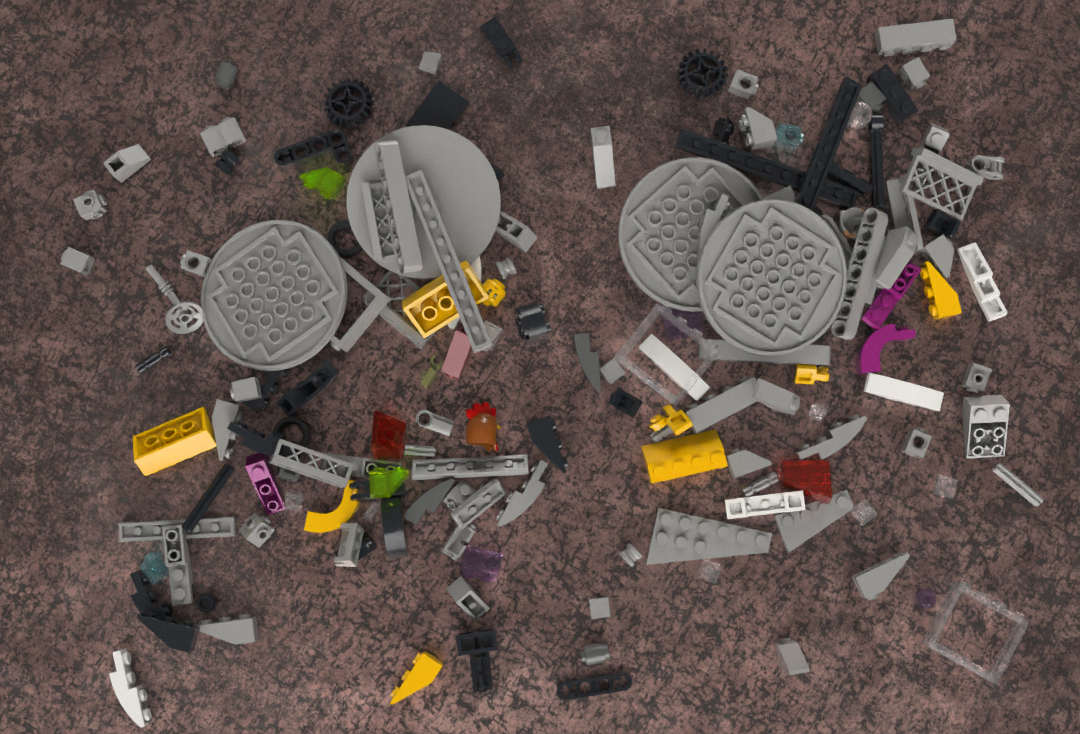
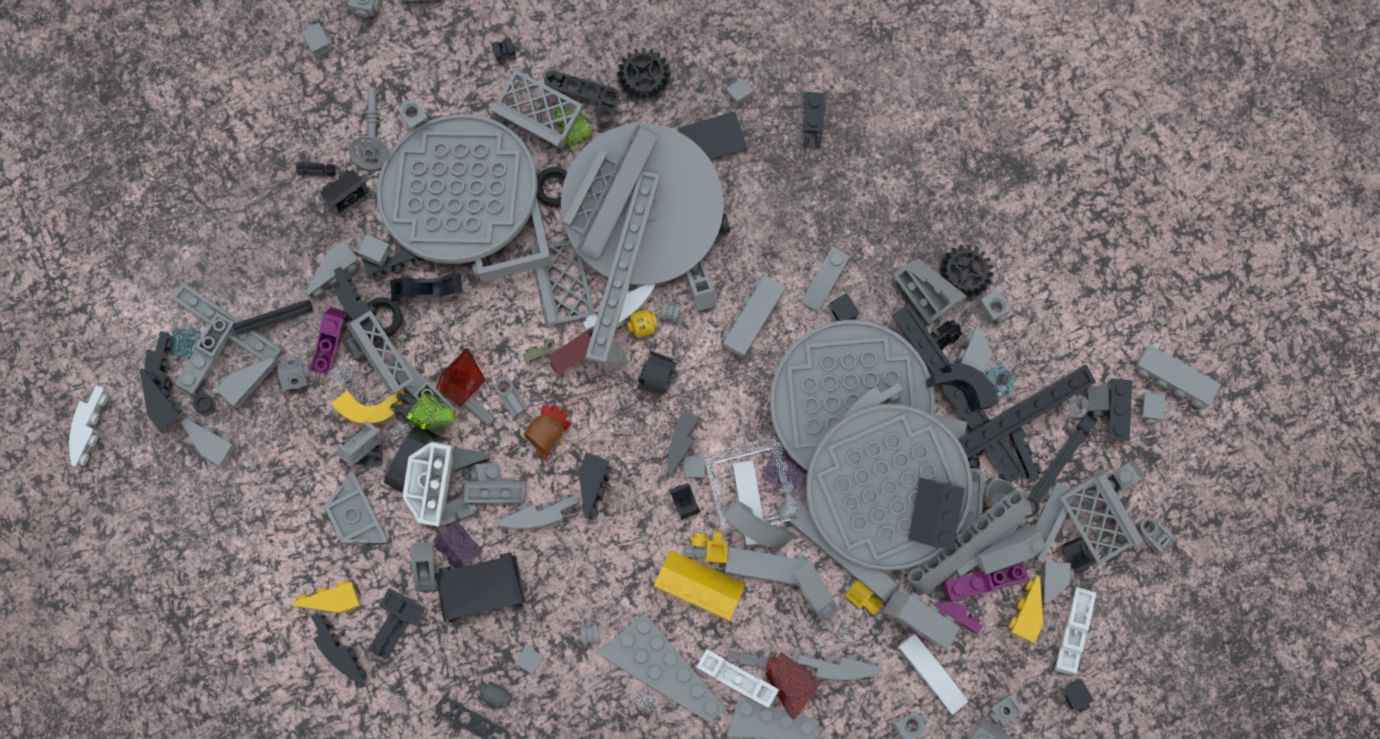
camera: 30 degrees right, 5 degrees down
yellow slope [133,407,217,476] -> none
light grey brick [200,117,247,157] -> none
yellow slope [402,260,489,338] -> none
light grey plate [412,455,529,480] -> none
light grey slope [725,447,772,478] -> none
none -> light grey slope [216,358,280,407]
none -> black slope [311,612,368,685]
none -> black slope [320,169,369,216]
none -> light grey wing [324,471,388,544]
none -> white wedge [403,442,453,526]
none -> black windscreen [435,552,528,624]
none -> light grey fence [490,69,584,150]
none -> light grey brick [722,275,786,359]
none -> light grey slope [723,500,795,549]
none -> black brick [828,293,860,321]
none -> light grey wedge [882,591,960,649]
none -> light grey wedge [893,258,967,324]
none -> black slope [908,478,965,550]
none -> black arch [925,363,999,412]
none -> black brick [1060,679,1094,713]

